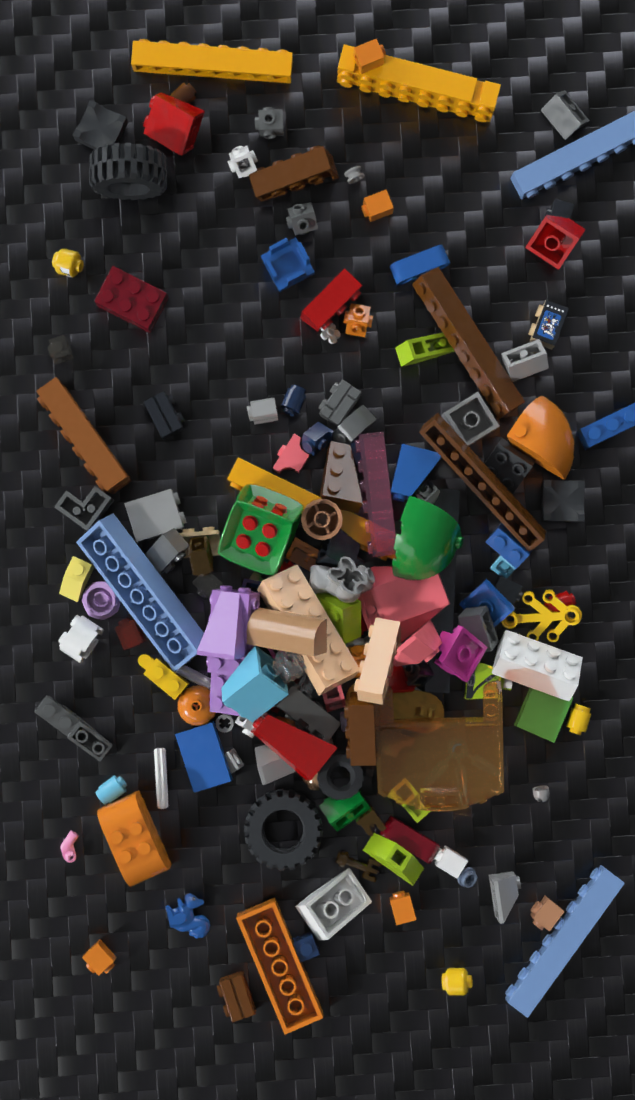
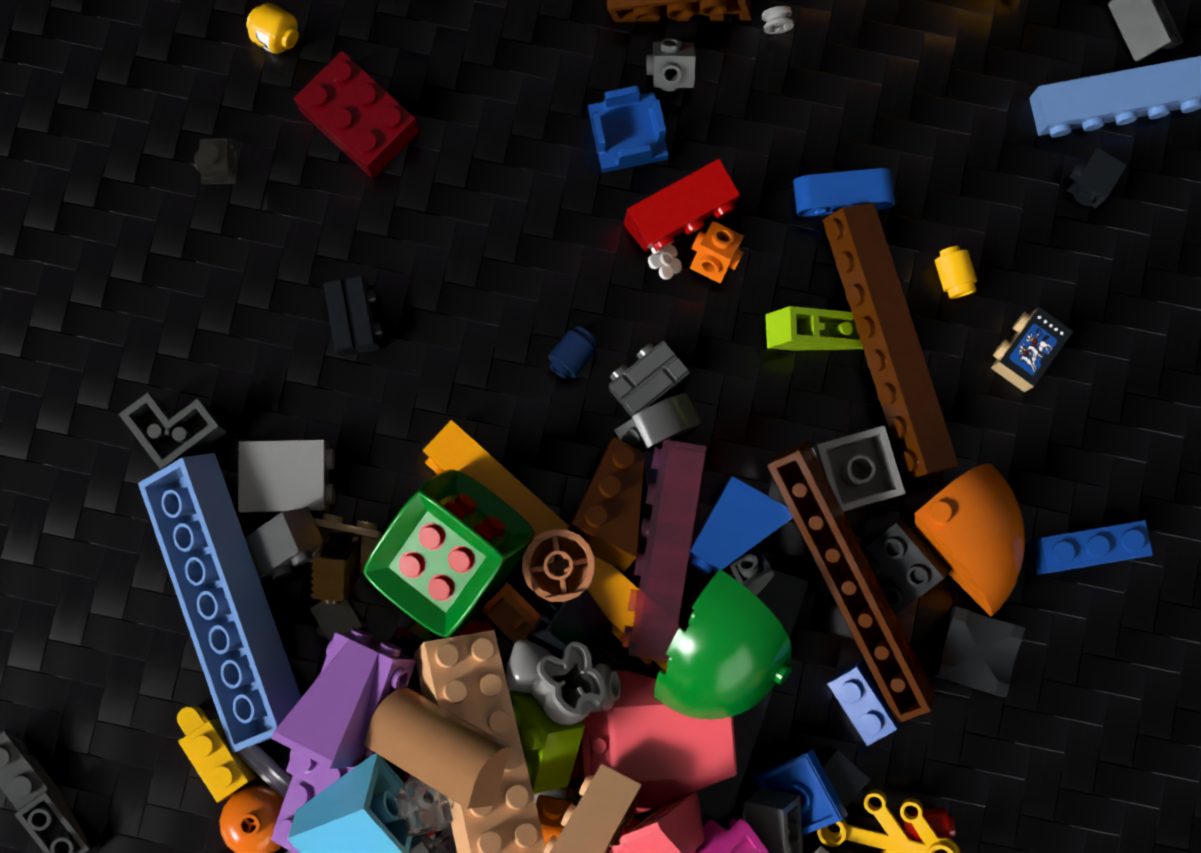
camera: 15 degrees right, 5 degrees down
dark orange brick [36,377,132,495] -> none
white brick [58,615,104,663] -> none
light yellow slope [59,556,94,602] -> none
lavender hat [82,581,120,620] -> none
clear red brick [115,618,145,650] -> none
light grey brick [247,398,278,425] -> none
coral brick [273,434,310,474] -> none
dark blue brick [301,422,334,456] -> none
orange brick [361,190,394,222] -> none
medium azure slope [490,555,515,578] -> none
light grey brick [501,339,549,382] -> none
red slope [525,215,586,270] -> none
none -> yellow brick [934,246,977,299]

